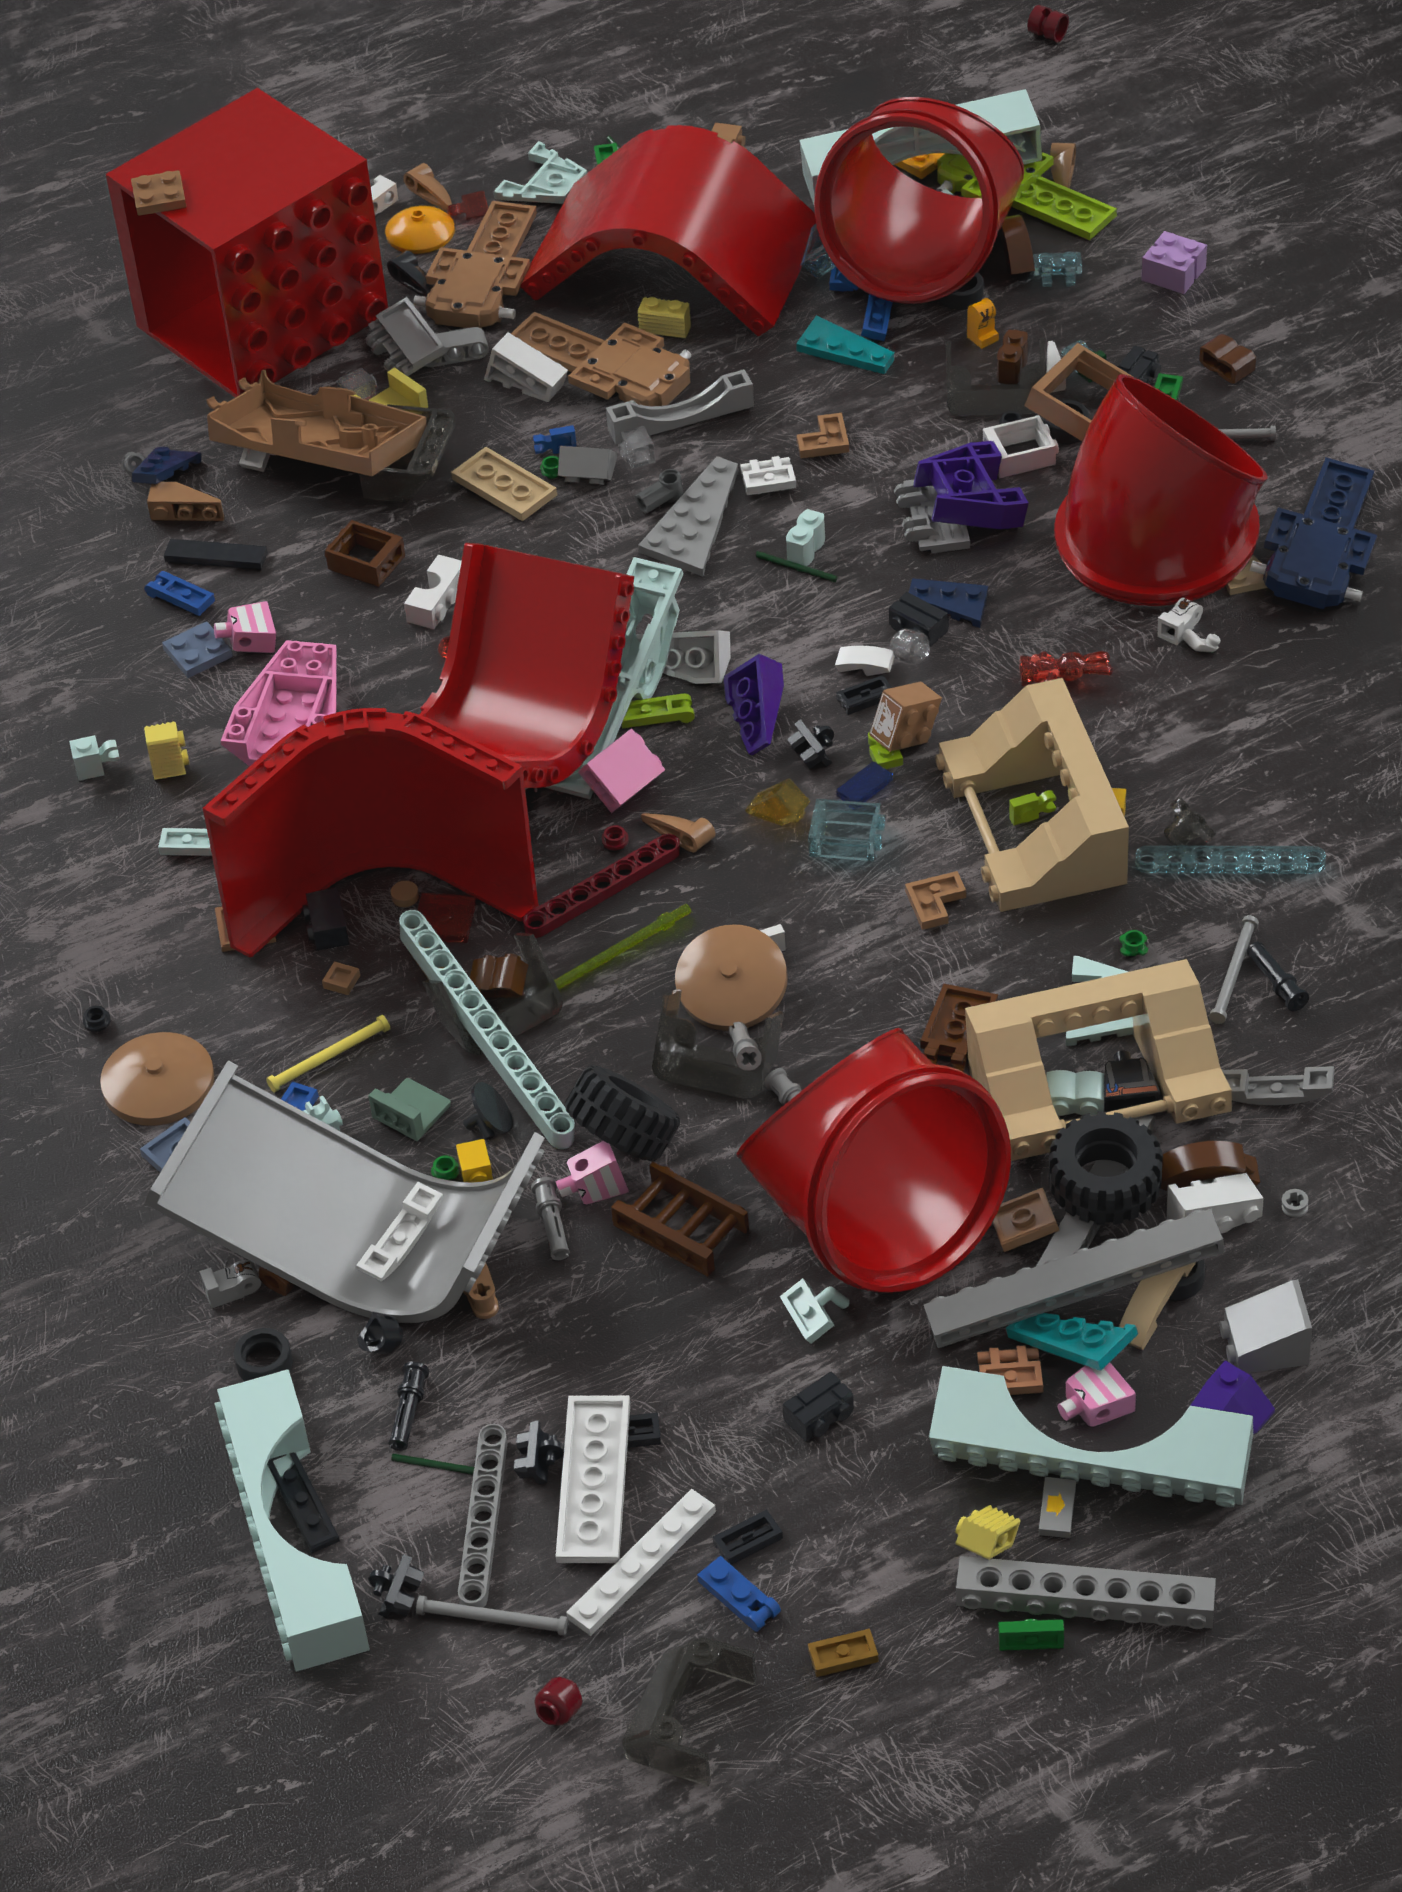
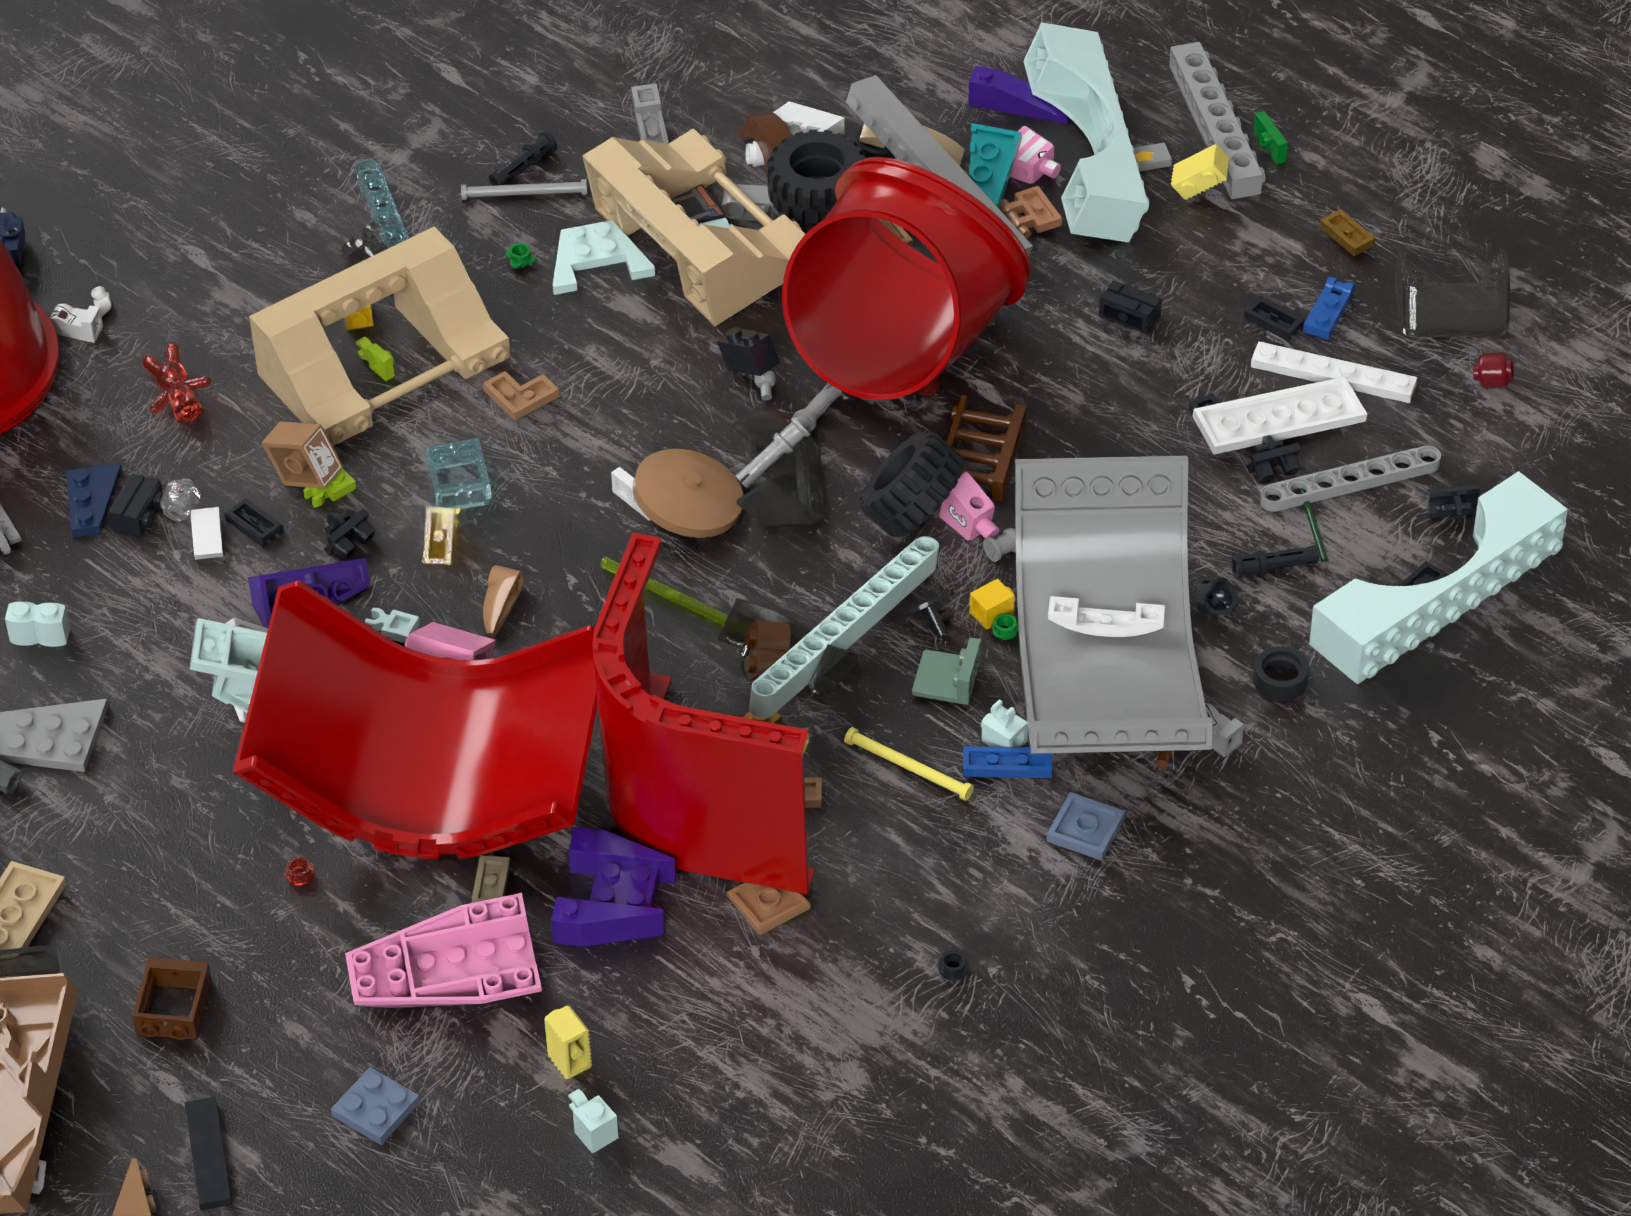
camera: 115 degrees left, 0 degrees up
medium nougat dish [100,1032,215,1126] -> none
blue plate [144,571,215,616] -> none
light aqua plate [158,828,212,856] -> none
bright pink torso [214,601,276,653] -> none
white arch [404,555,461,629] -> none
light grey bar [416,1595,568,1636] -> none
dark red beam [523,834,681,938] -> none
dark red plate [601,825,629,850] -> none
dark green axle [756,551,838,582] -> none
light aqua plate [780,1278,849,1344] -> none
clear blue tile [836,761,893,809] -> none
reddish brown tile [920,984,998,1072] -> none
slope [1220,1280,1312,1373] -> none
light grey bush [1282,1189,1308,1218] -> none
none -> light aqua plate [365,608,420,643]

